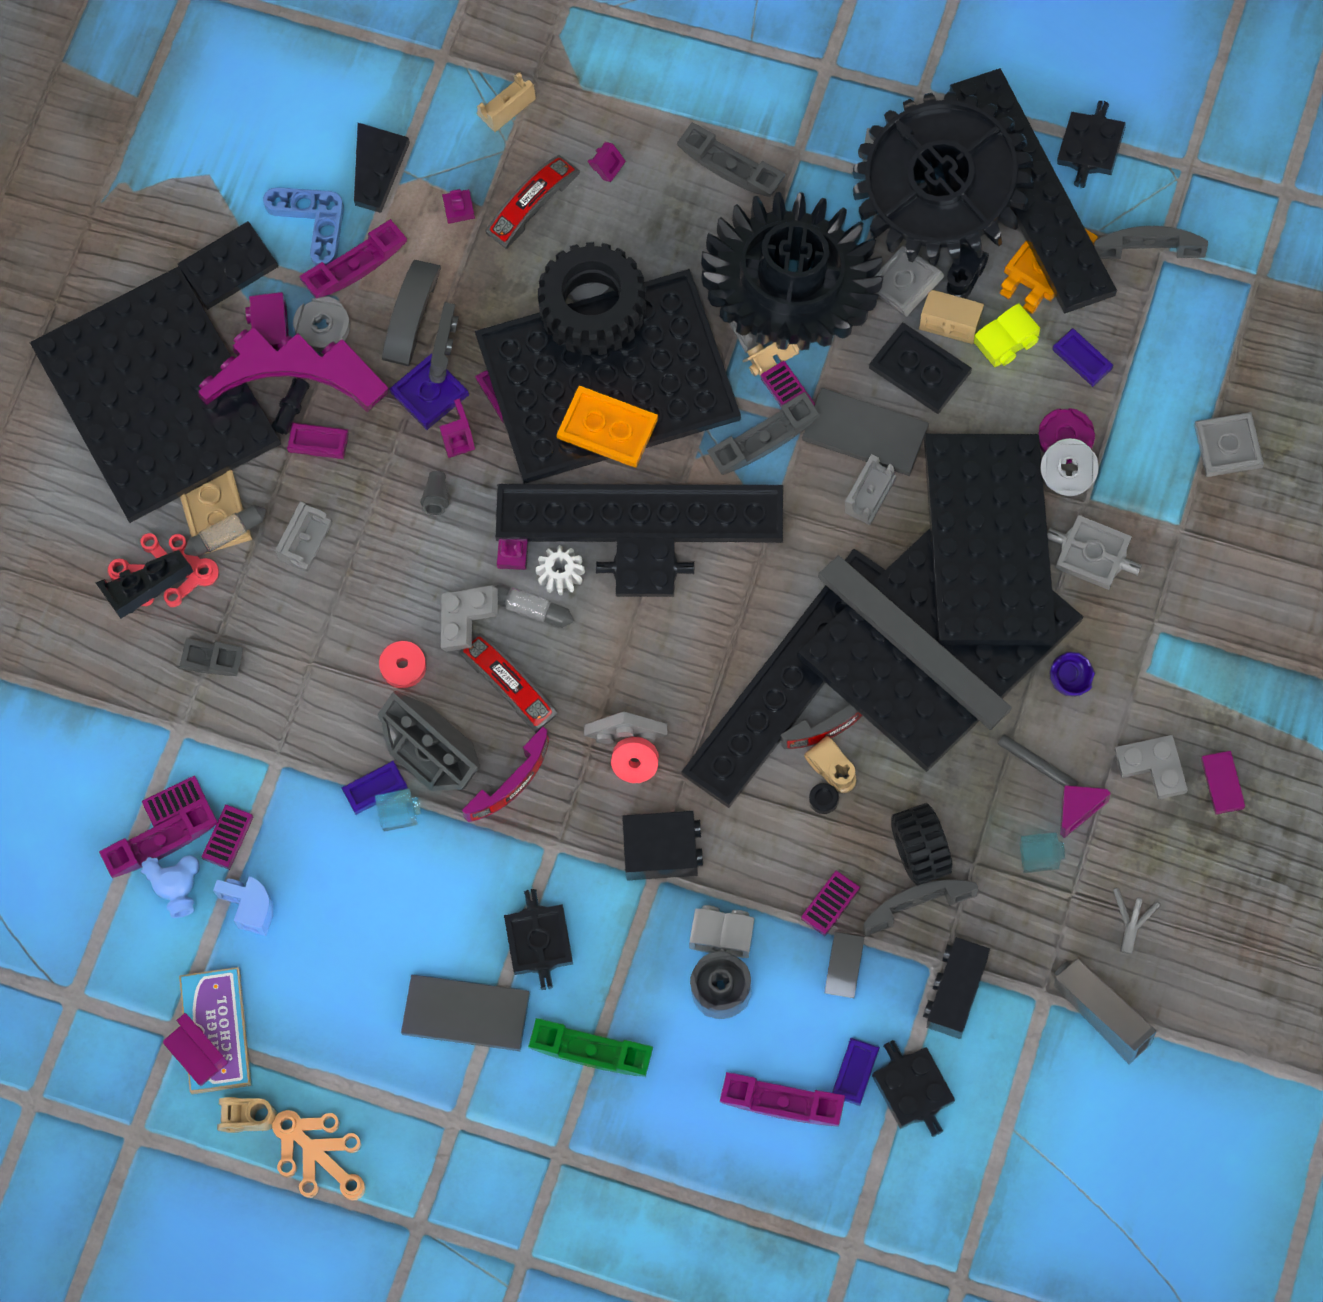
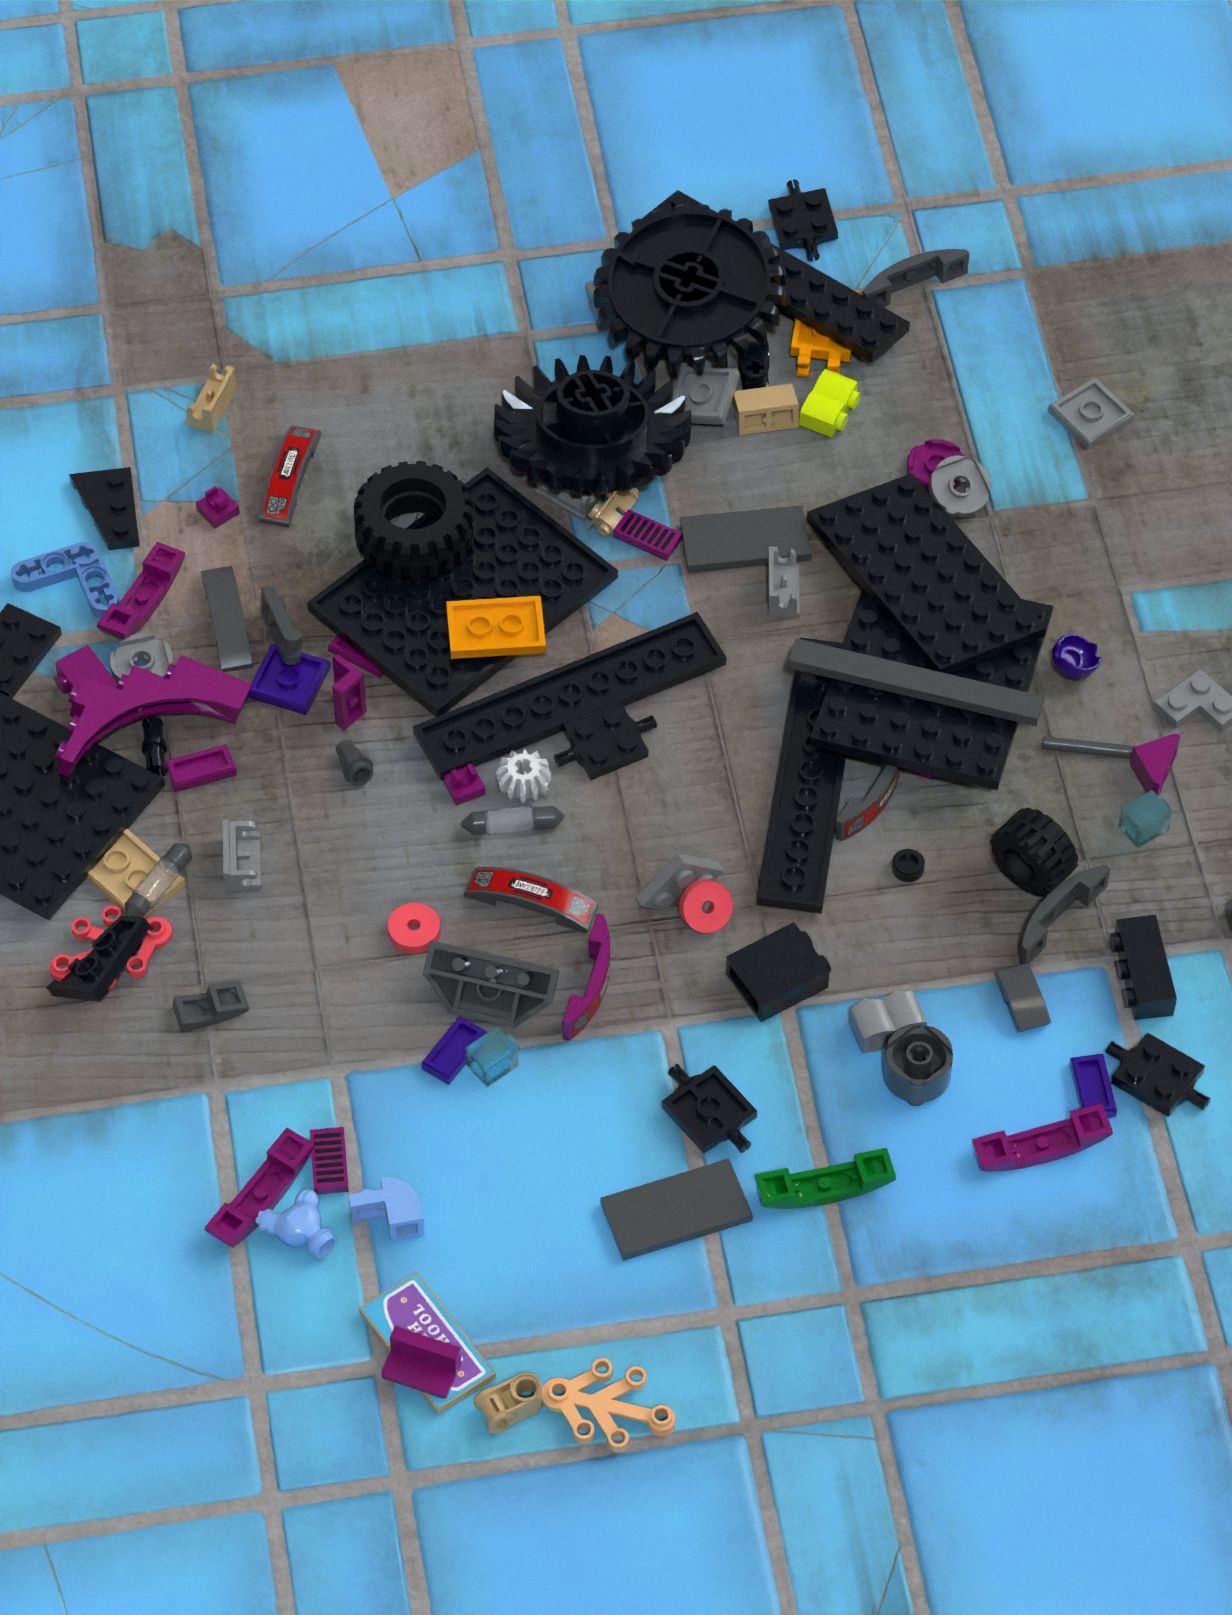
camera: 35 degrees left, 15 degrees down
tile [142,775,206,827] -> none
light grey plate [441,585,498,652] -> none
magenta tile [588,142,626,182] -> none
dark grey slope [677,122,786,197] -> none
dark grey slope [707,392,820,475] -> none
magenta tile [801,871,860,936] -> none
tan piece [804,736,857,793] -> none
black plate [869,322,972,414] -> none
light grey plate [1047,515,1142,590] -> none
dark purple tile [1052,328,1113,387] -> none

